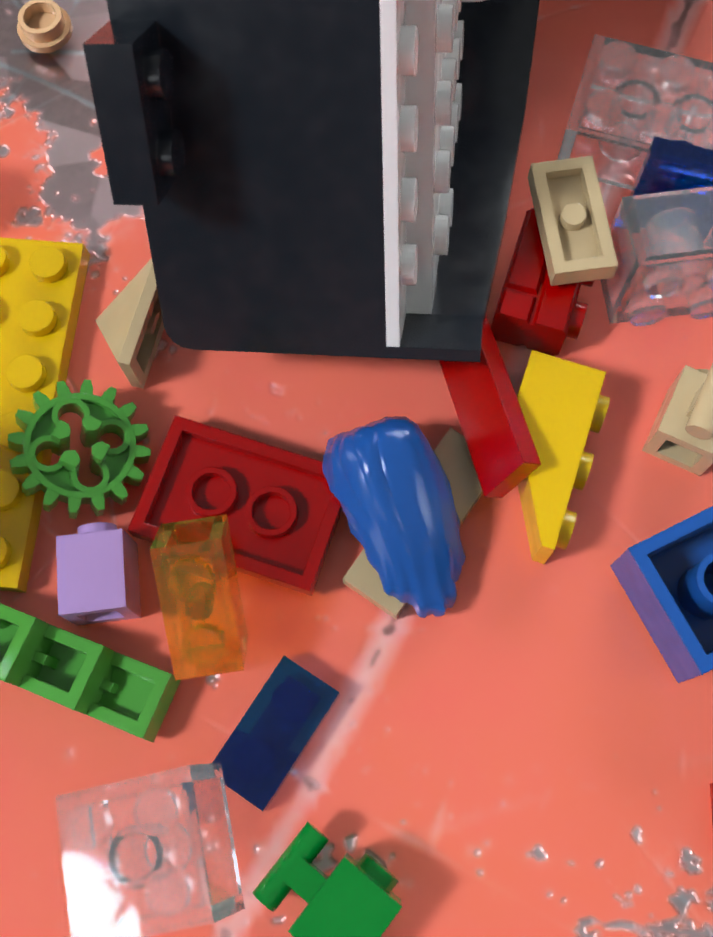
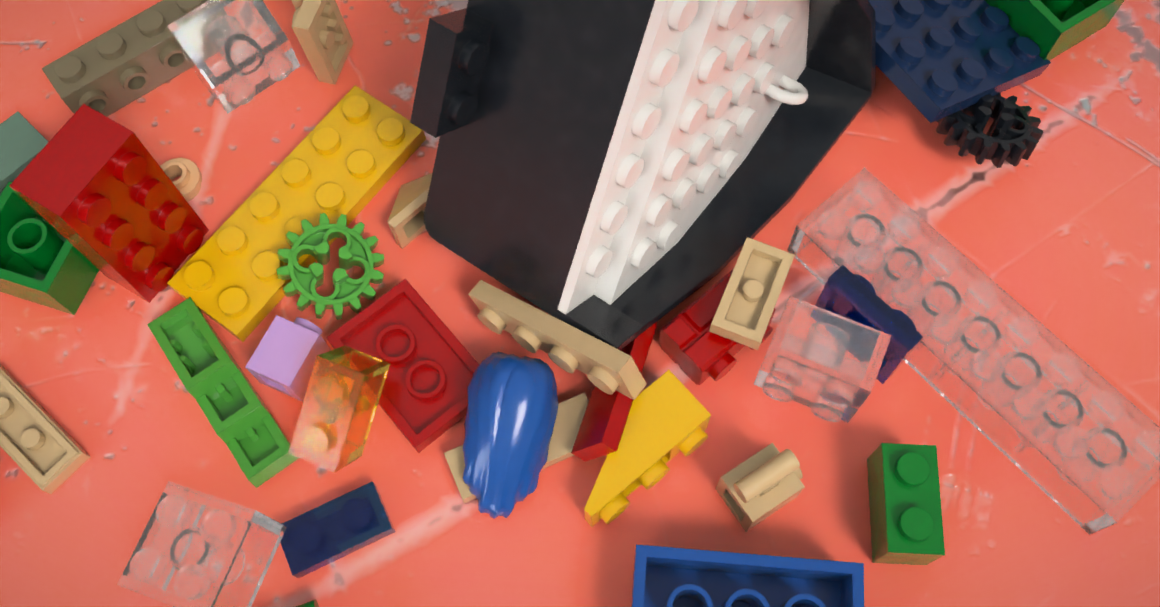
camera: 30 degrees right, 5 degrees down
none -> tan plate [468,279,647,400]

